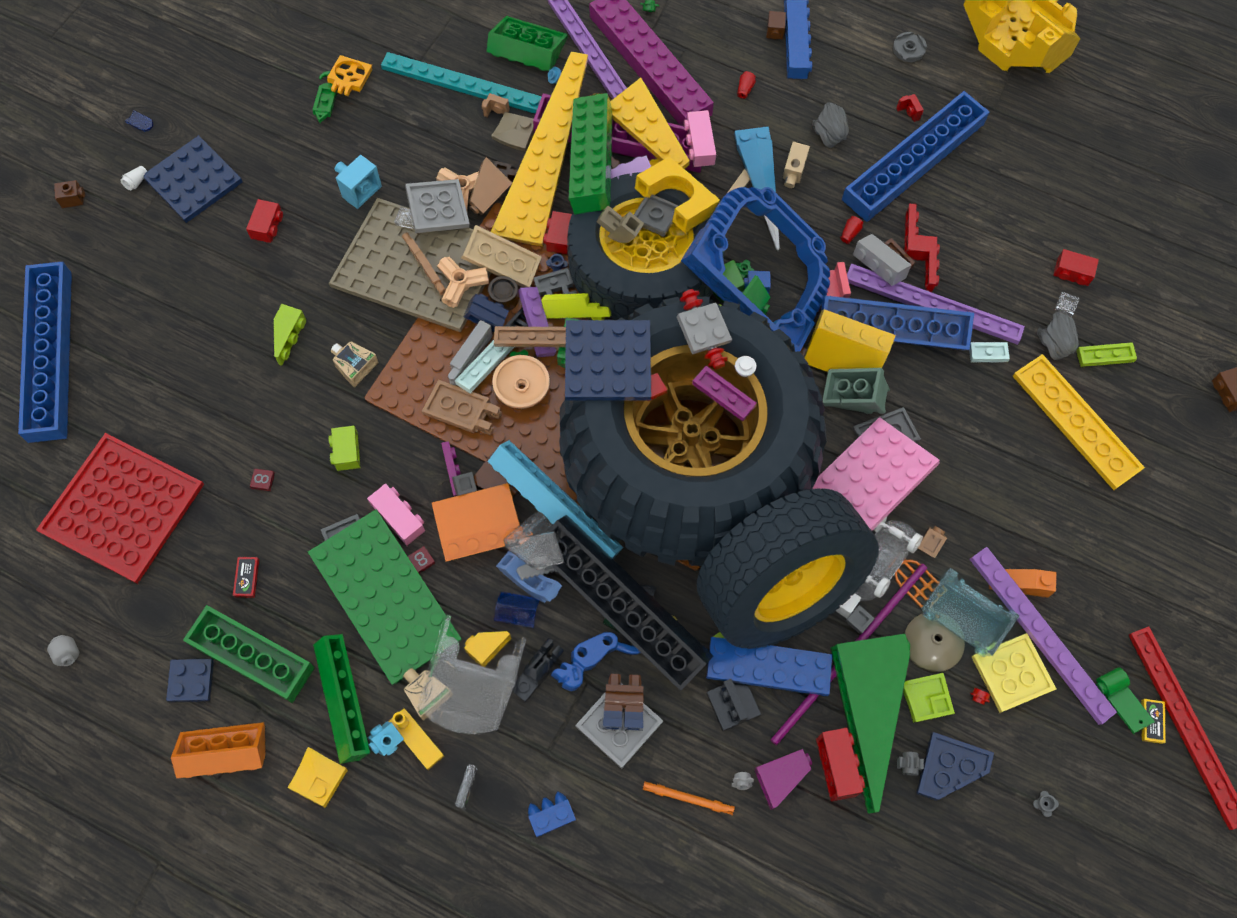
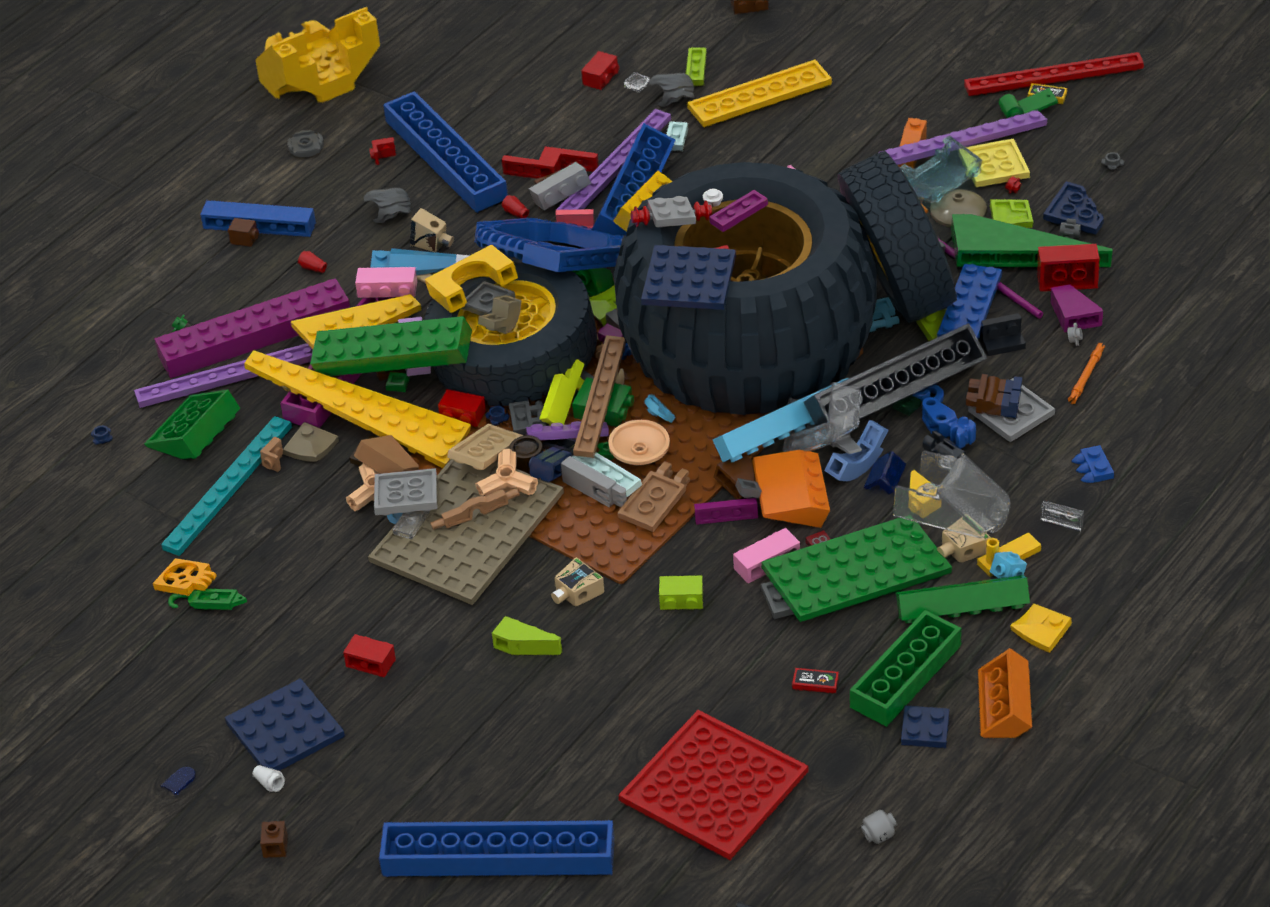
camera: 75 degrees left, 25 degrees down
dark red tile [250,469,275,491] -> none
medium azure brick [335,155,382,209] -> none
dark azure plate [548,67,561,84] -> none

